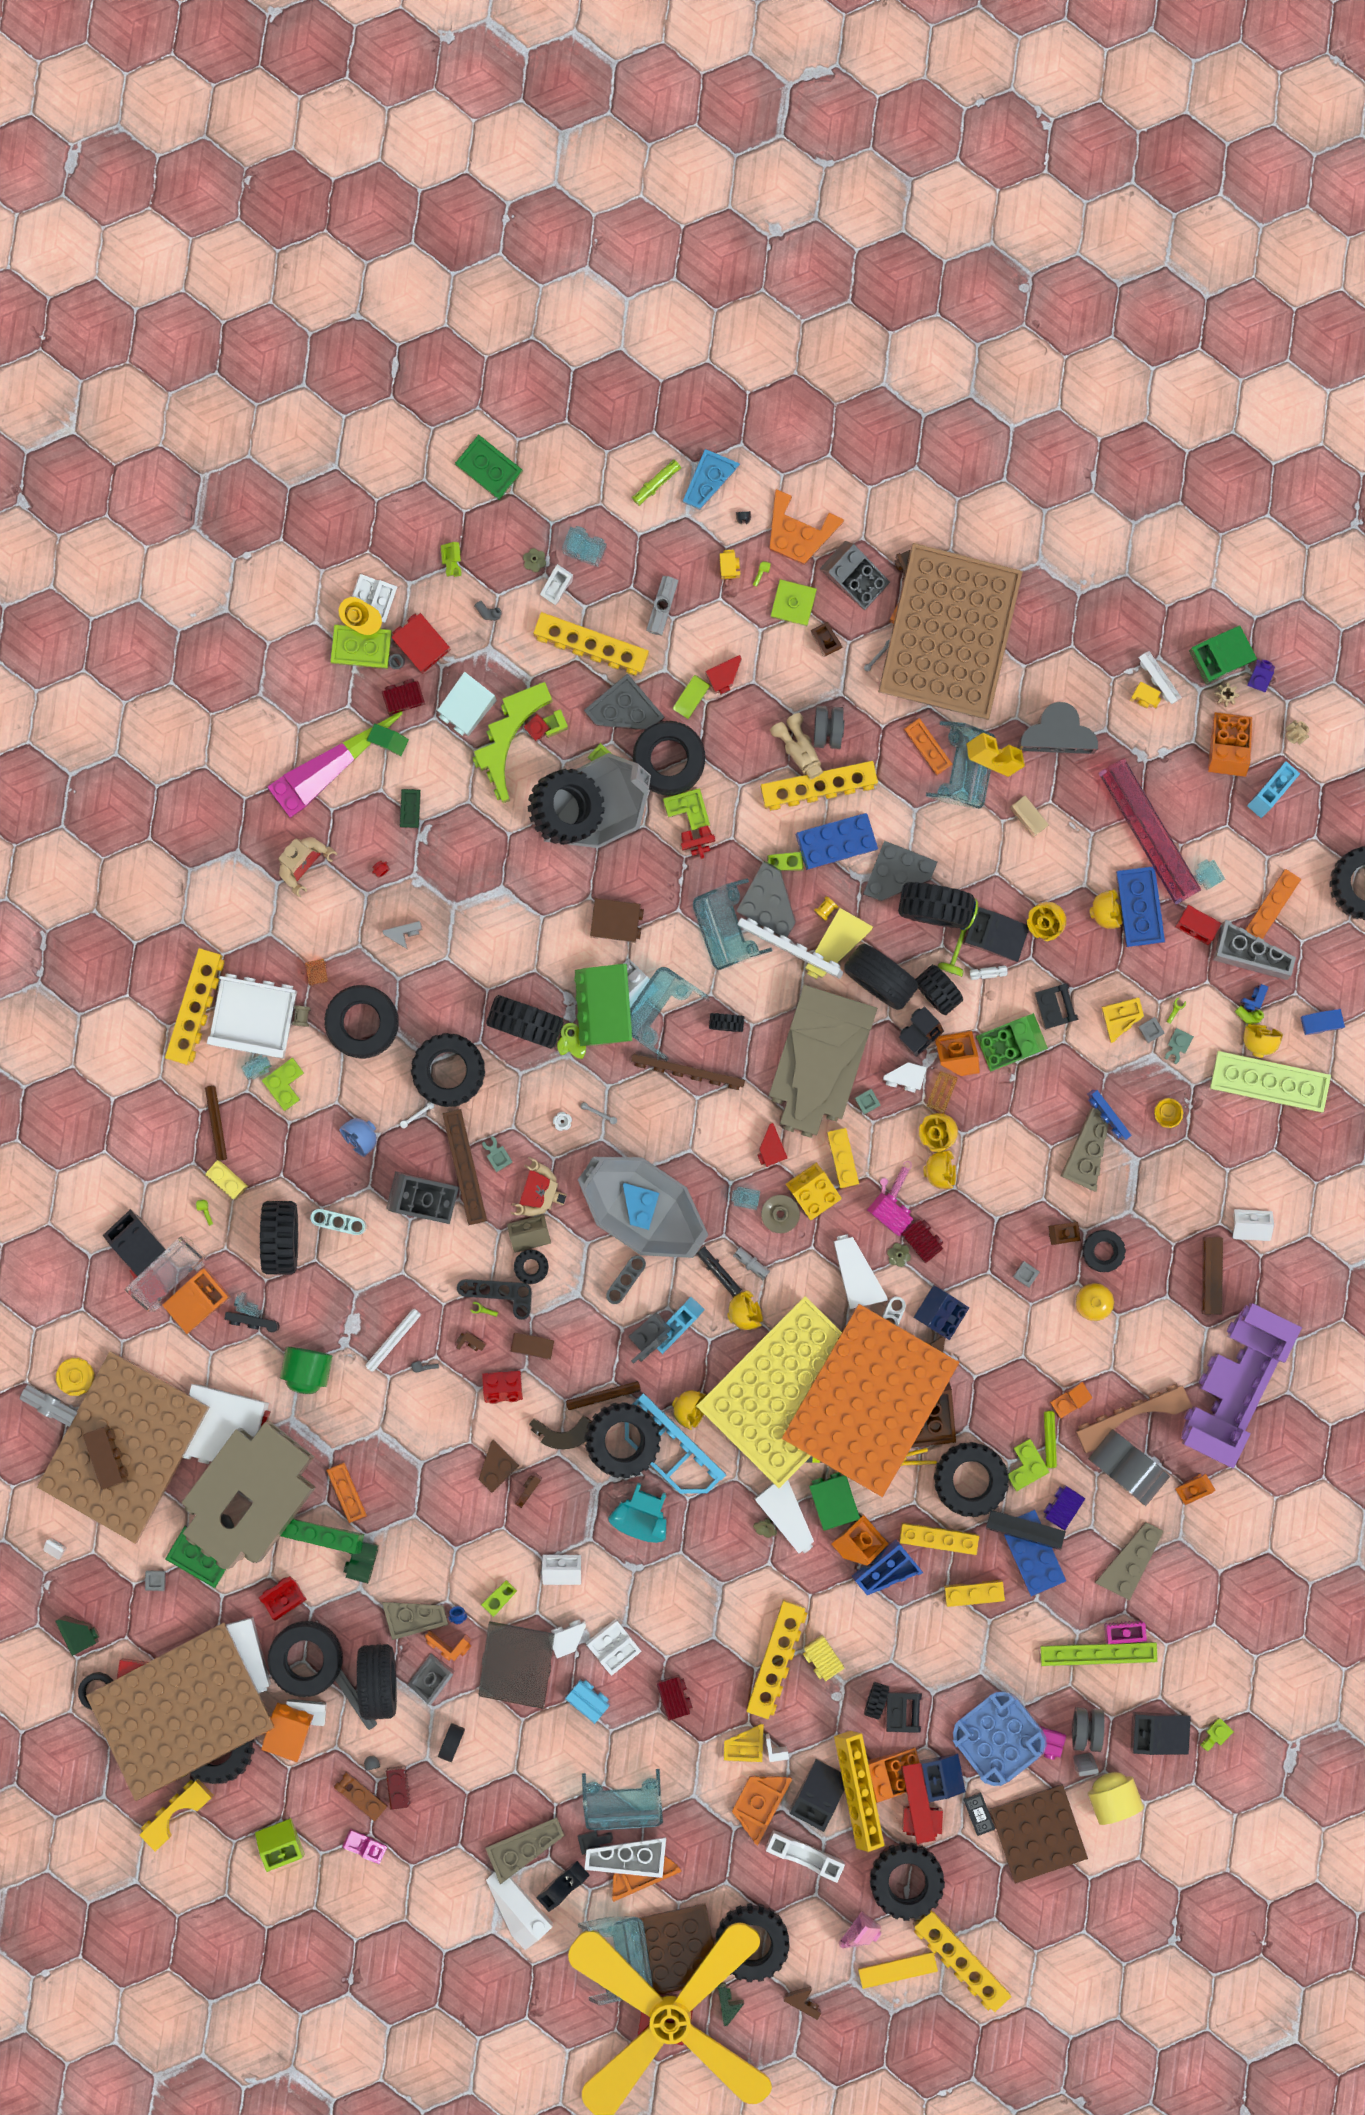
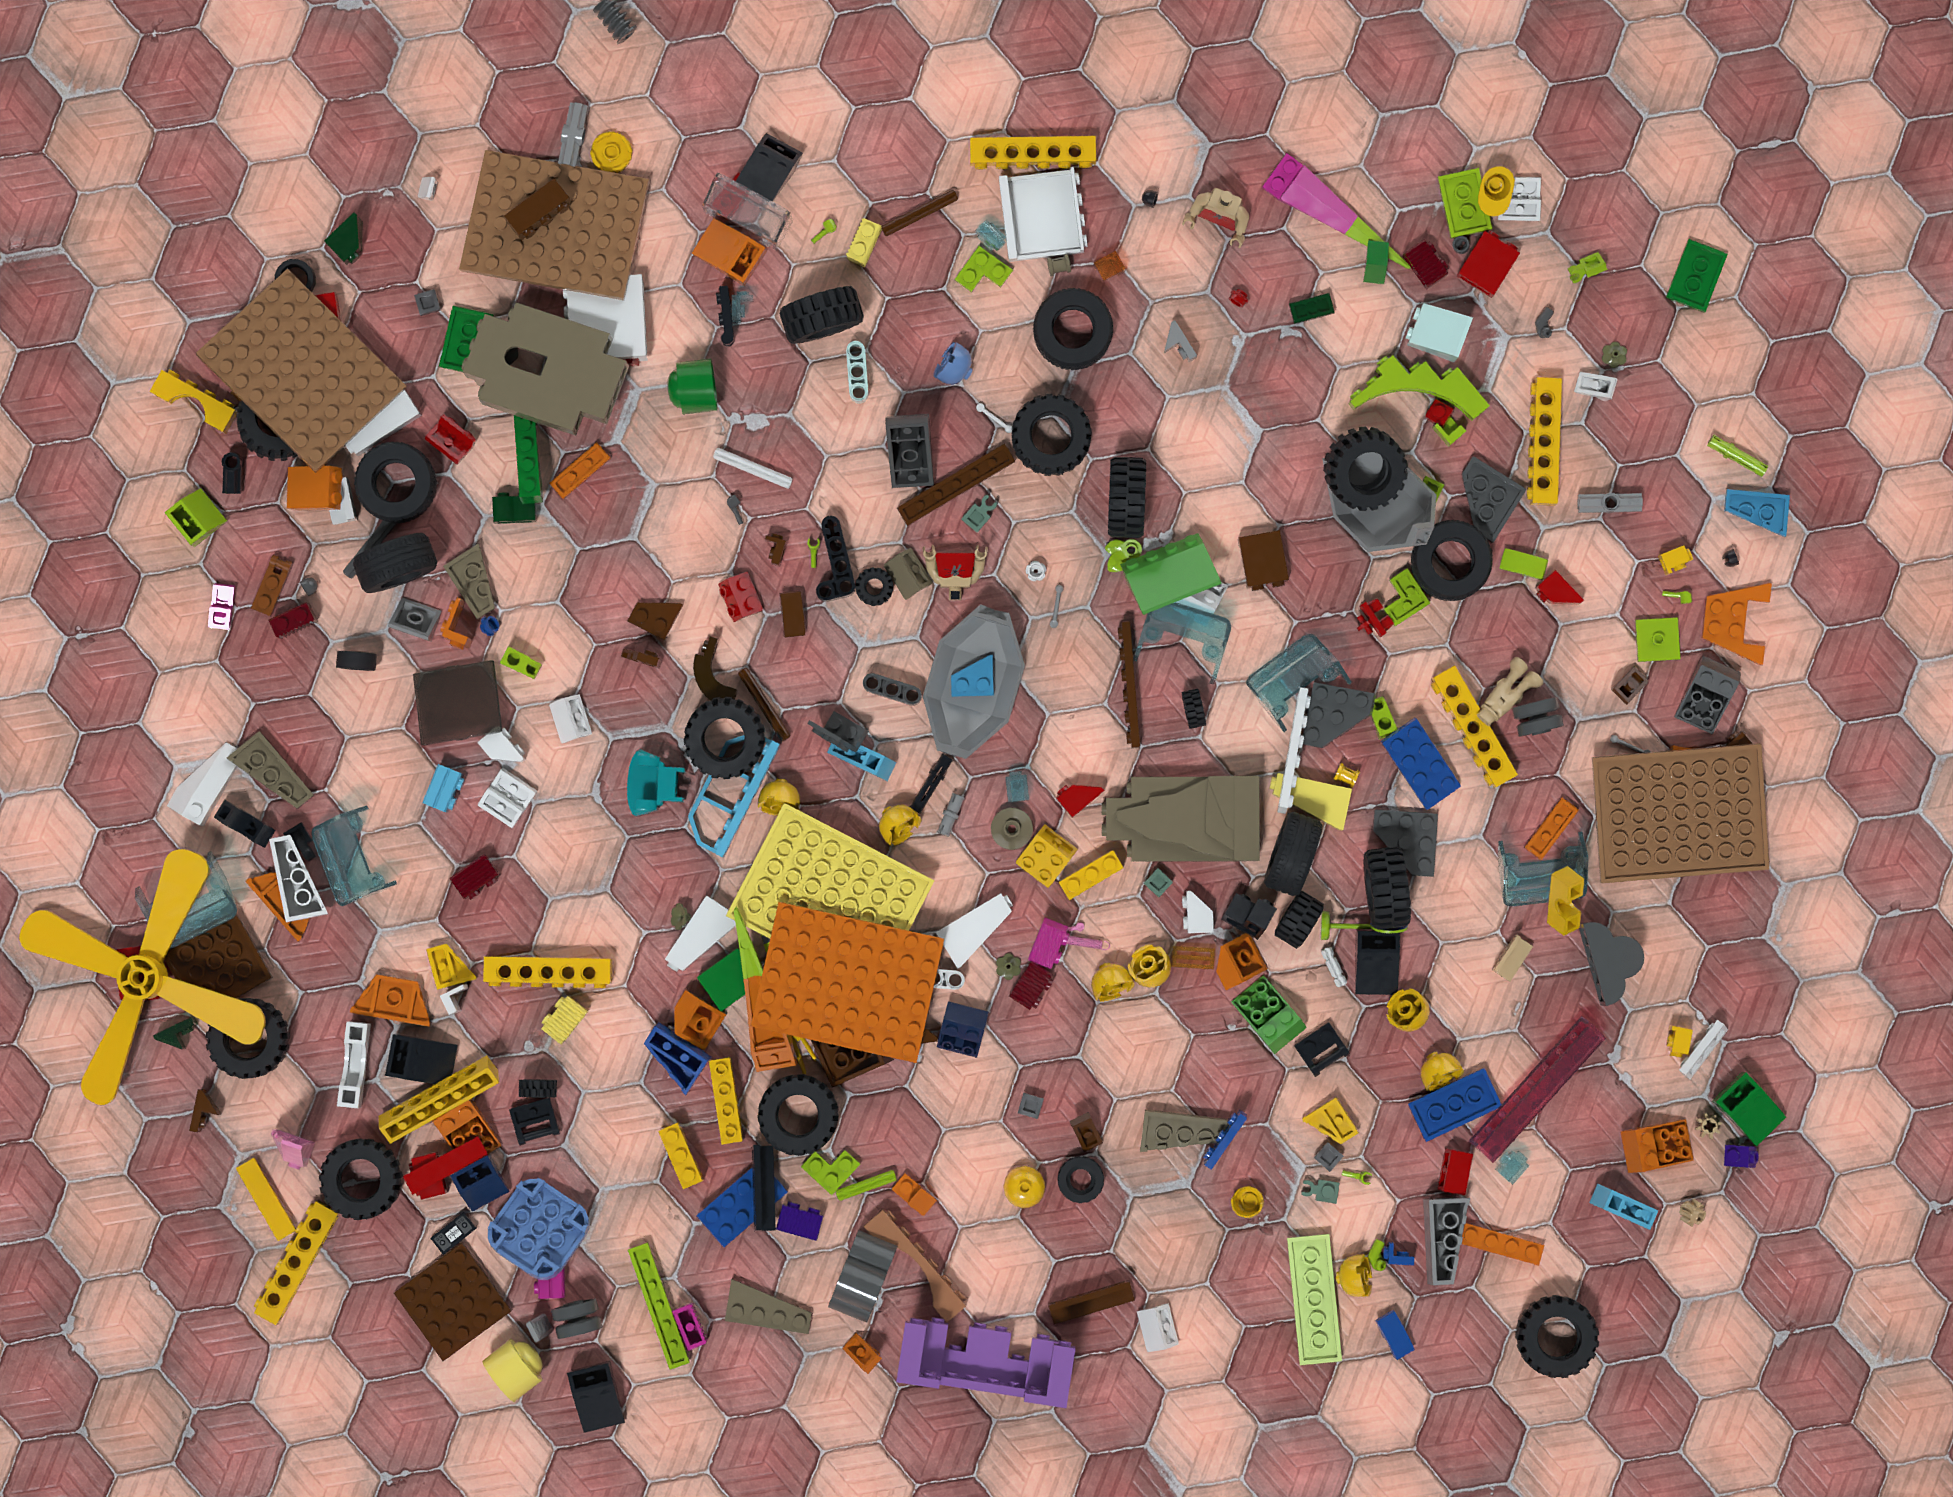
camera: 75 degrees right, 0 degrees up
clear light blue brick [562,526,607,568] -> none
lime plate [1200,1718,1234,1752] -> none
none -> black piece [221,452,244,494]
none -> orange plate [734,907,798,1072]
none -> black hinge [1142,190,1158,208]

